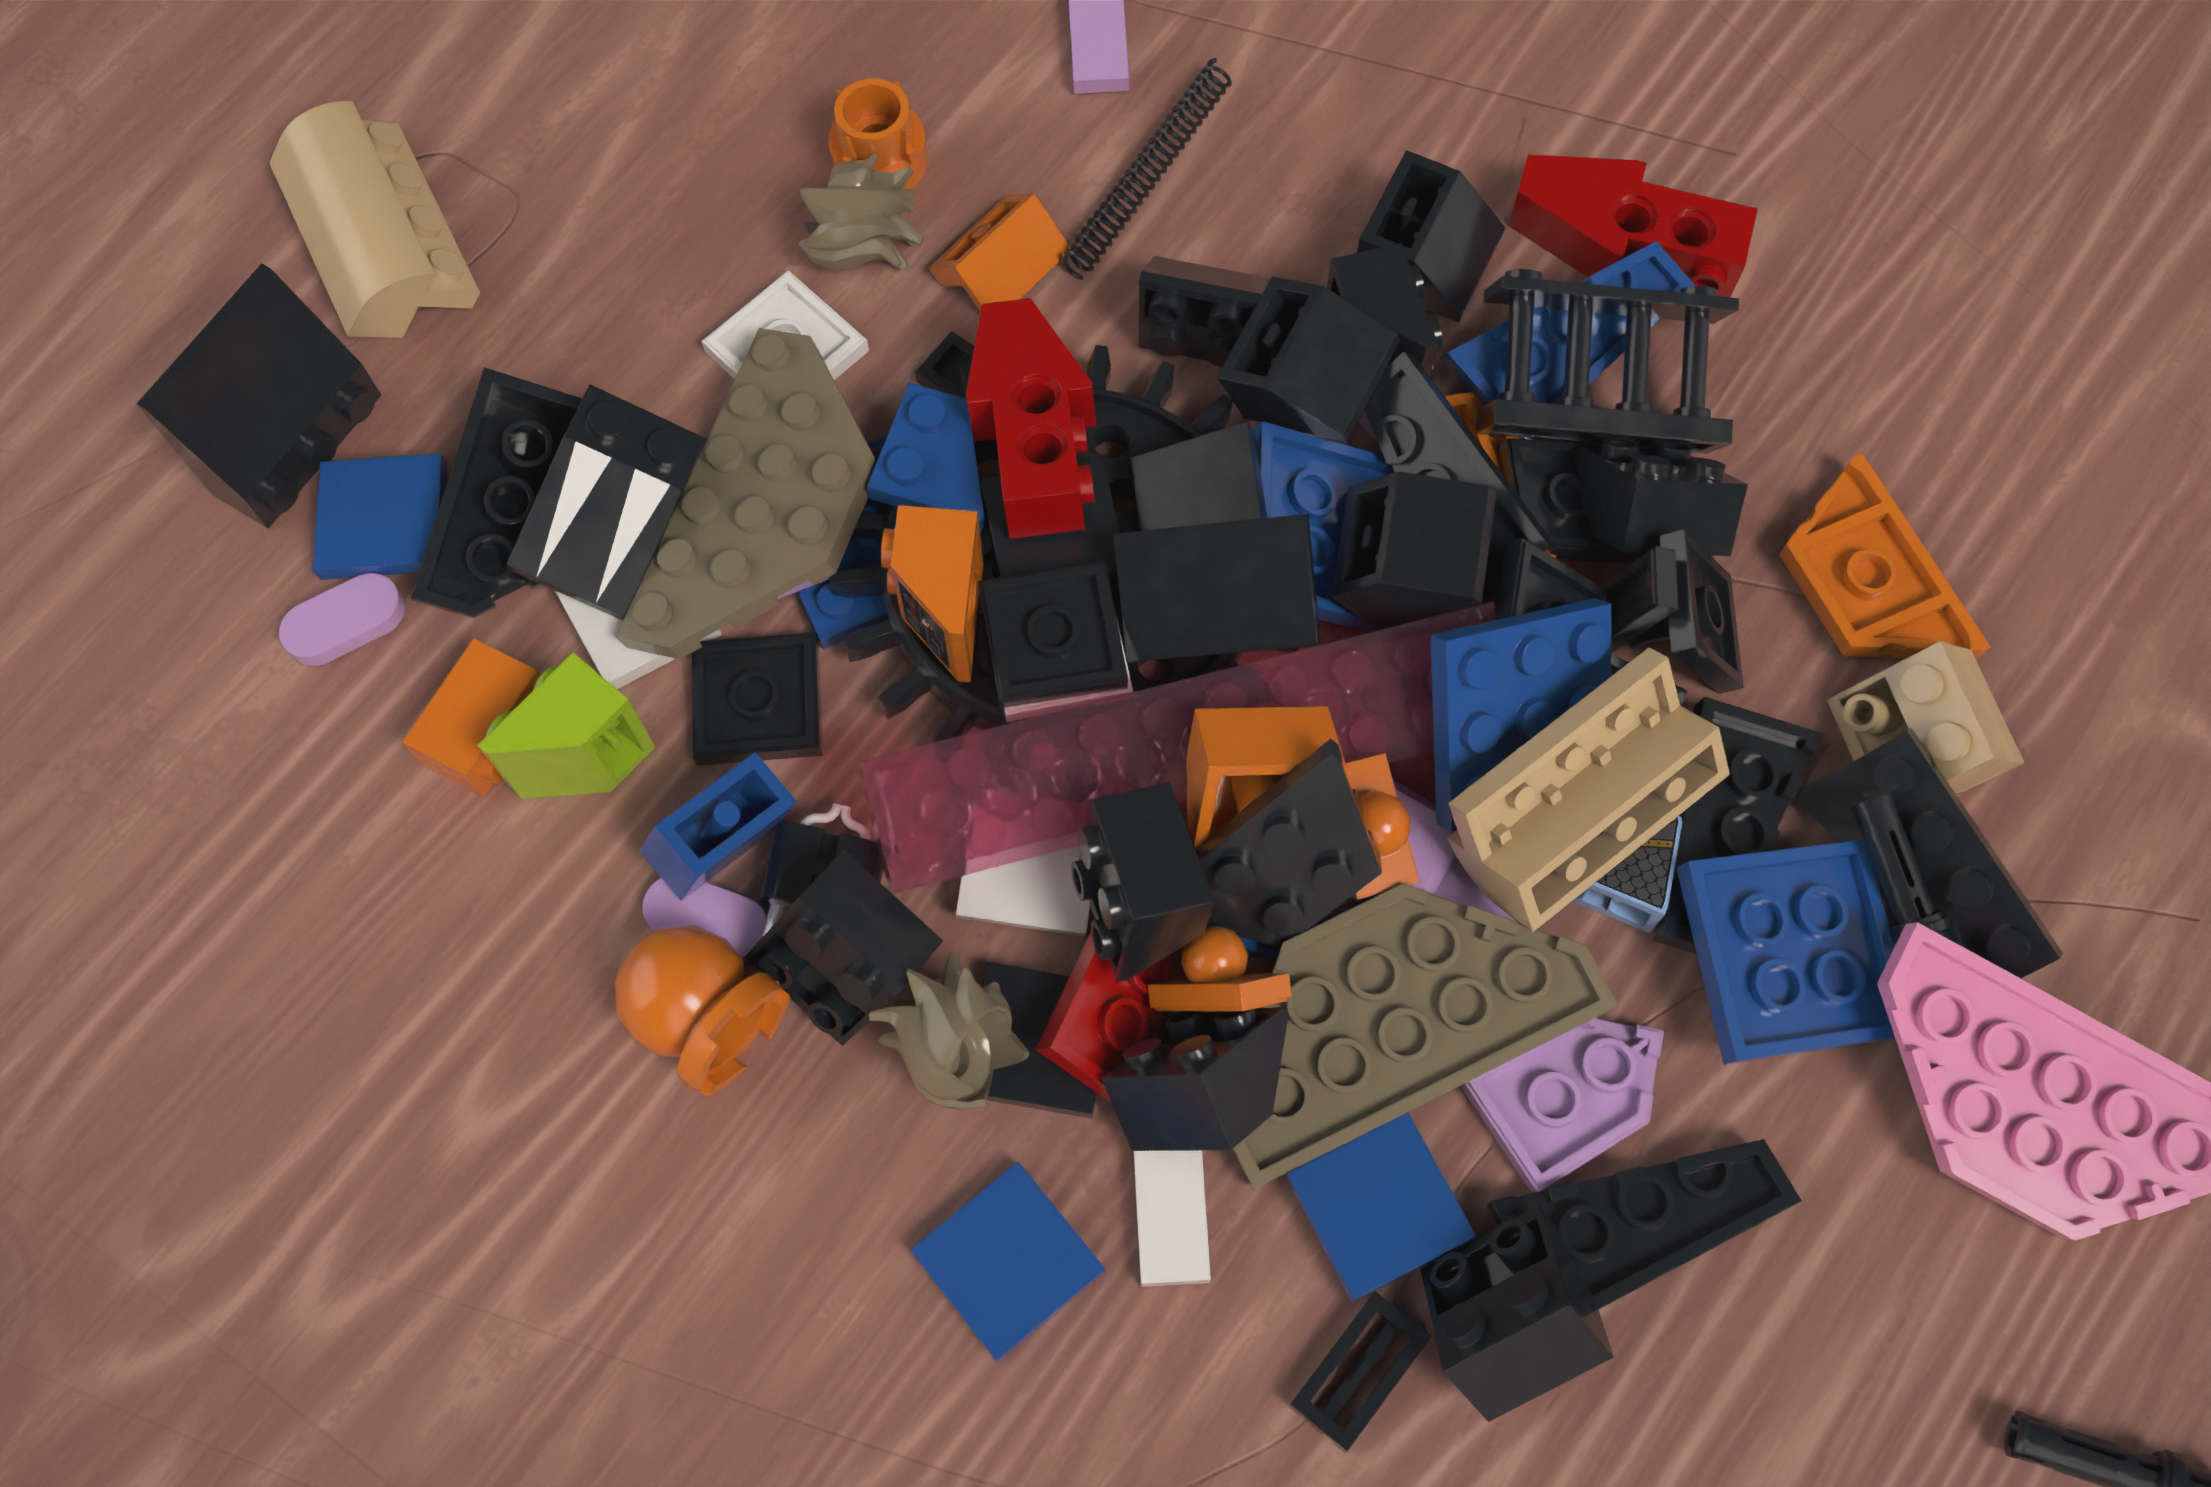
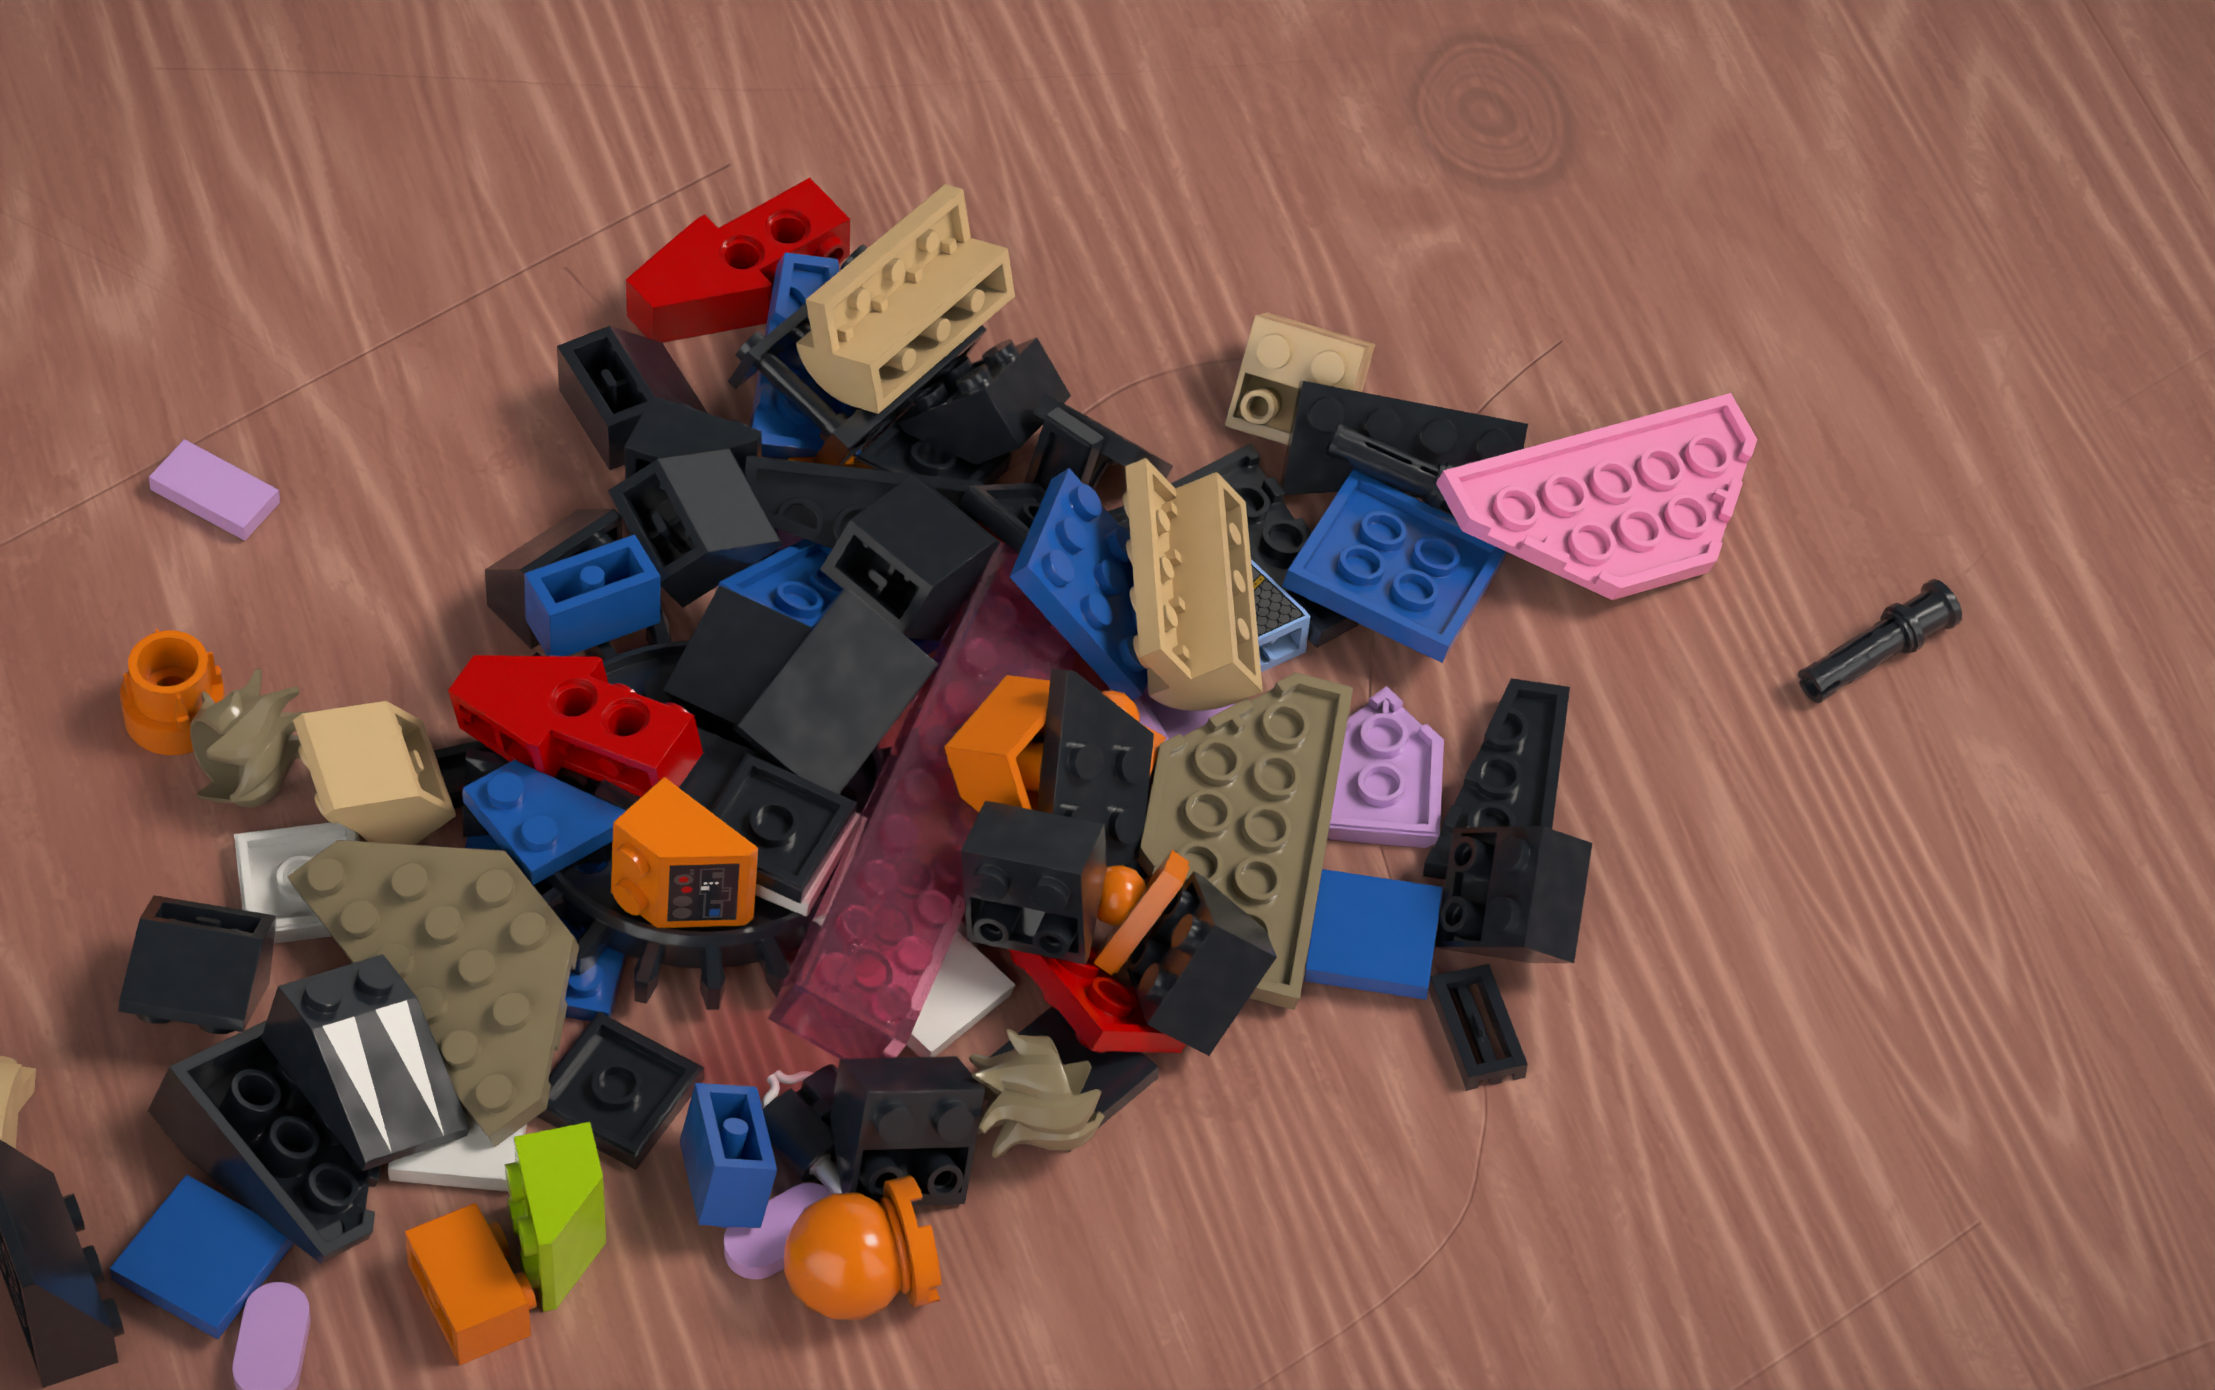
camera: 60 degrees left, 15 degrees down
blue tile [910,1161,1106,1363] -> none
orange panel [928,193,1069,311] -> none
black piece [1062,58,1232,280] -> none
white tile [1133,1150,1211,1287] -> none
orange wing [1779,453,1991,659] -> none
none -> black slope [118,895,277,1034]
none -> tan slope [293,701,456,845]
none -> blue brick [524,534,660,656]
none -> tan brick [796,184,1015,414]

